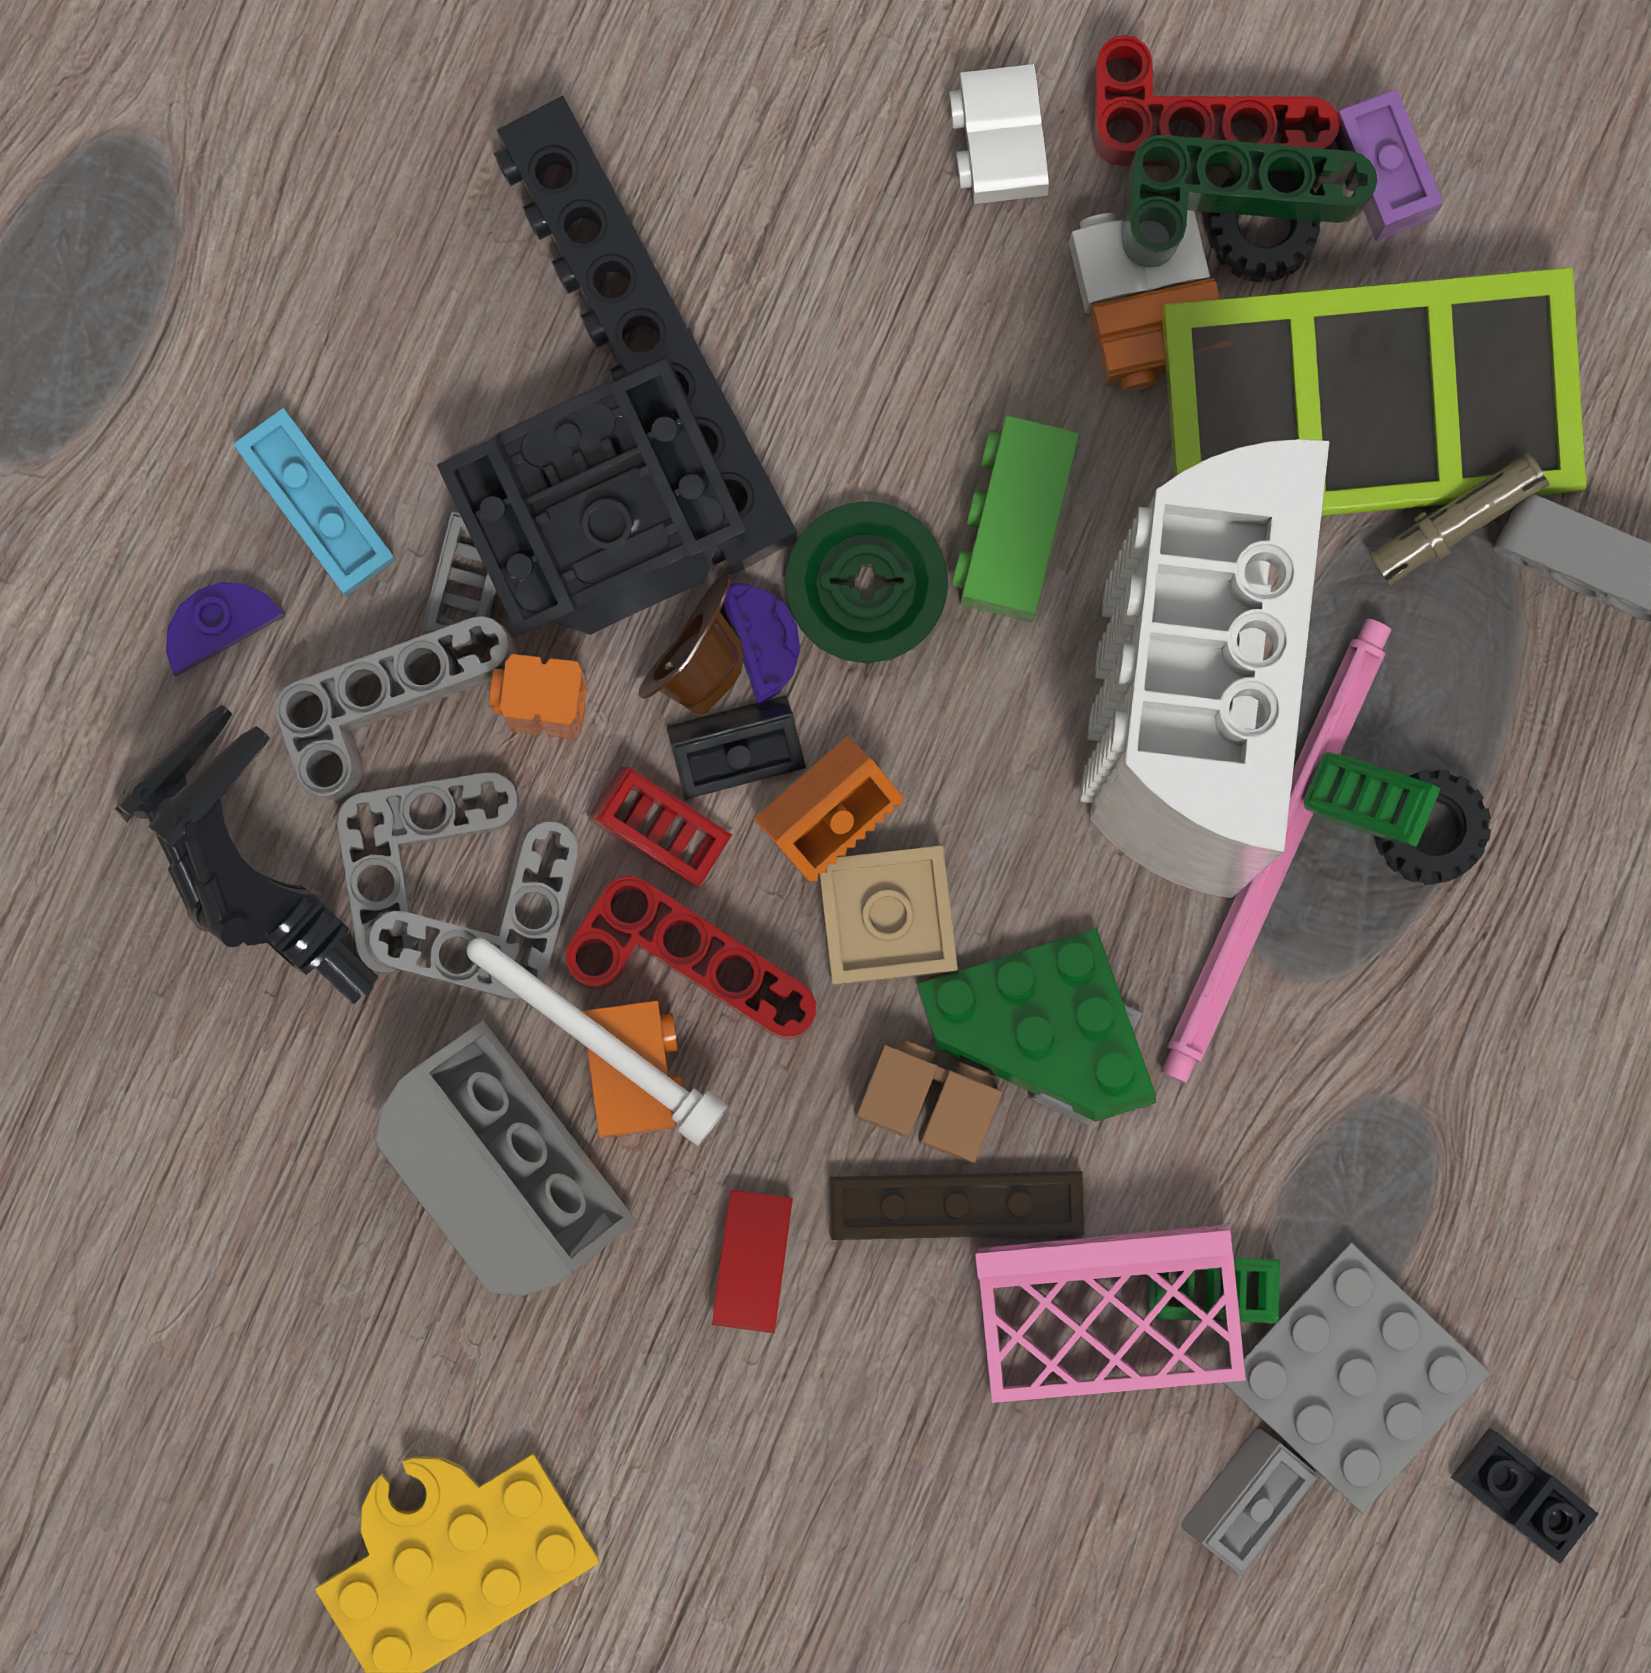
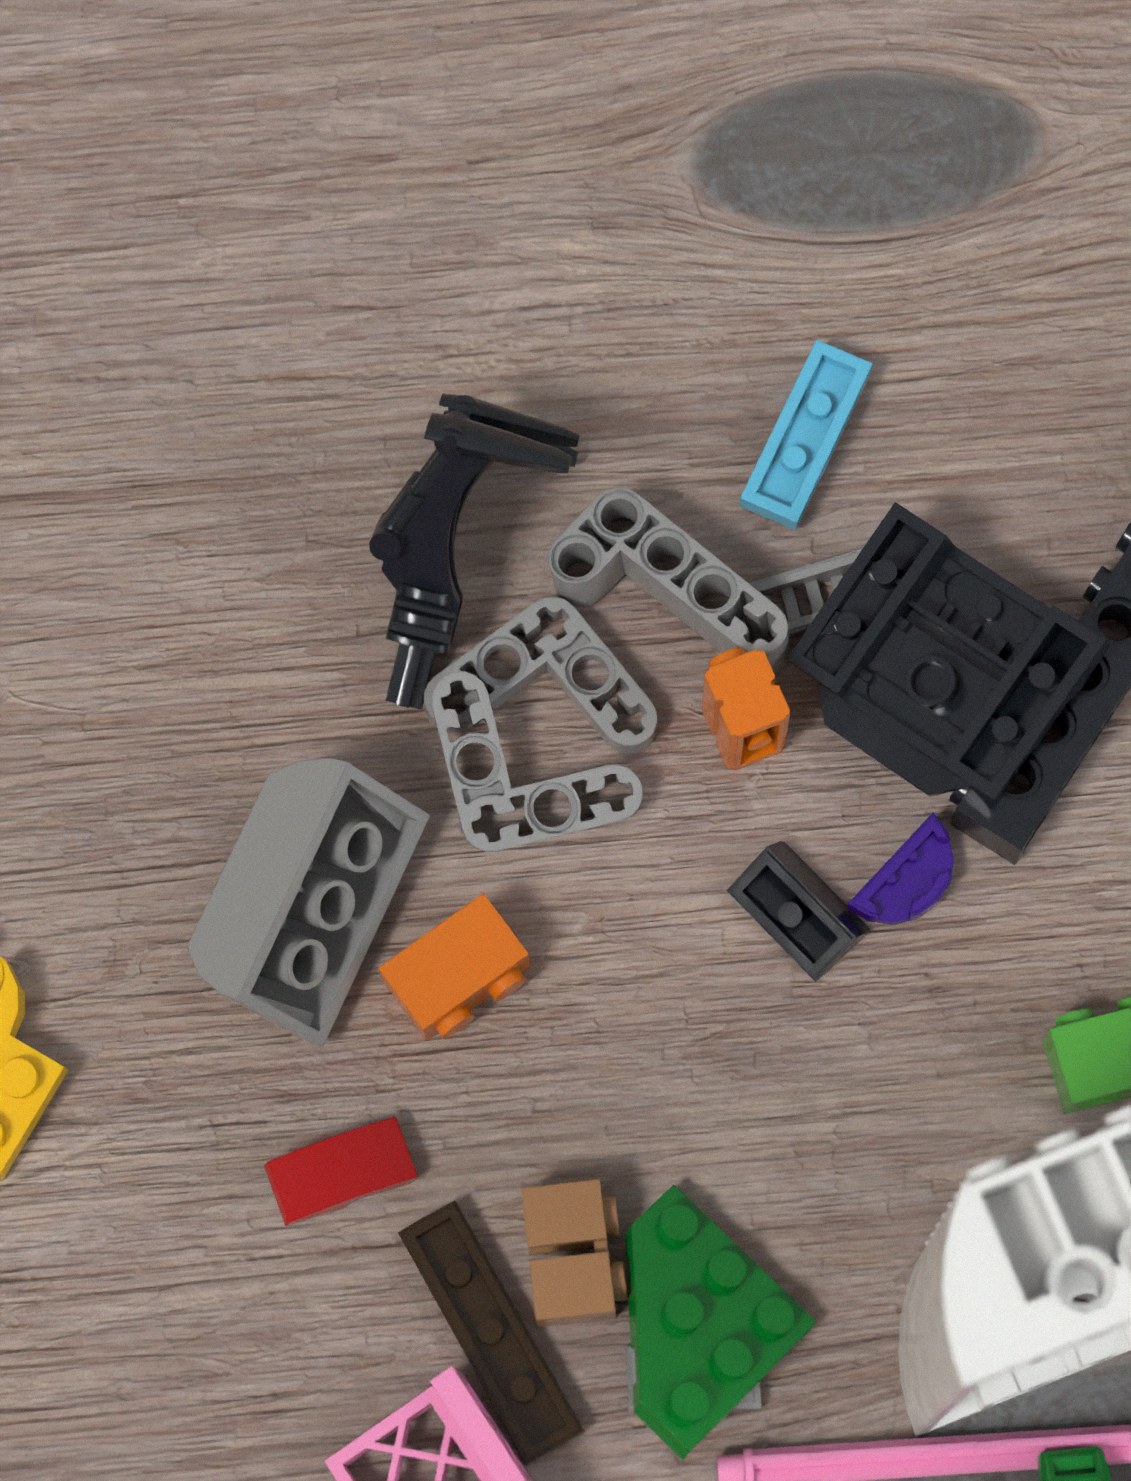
camera: 70 degrees right, 10 degrees down
dark purple plate [166,582,285,677] -> none
white piece [467,938,728,1146] -> none
red beam [566,876,816,1040] -> none
red slope [588,767,732,888] -> none
reddish brown piece [638,573,744,715] -> none
orange brick [754,736,904,881] -> none
dark green gear [786,502,948,664] -> none
tan plate [819,845,958,986] -> none

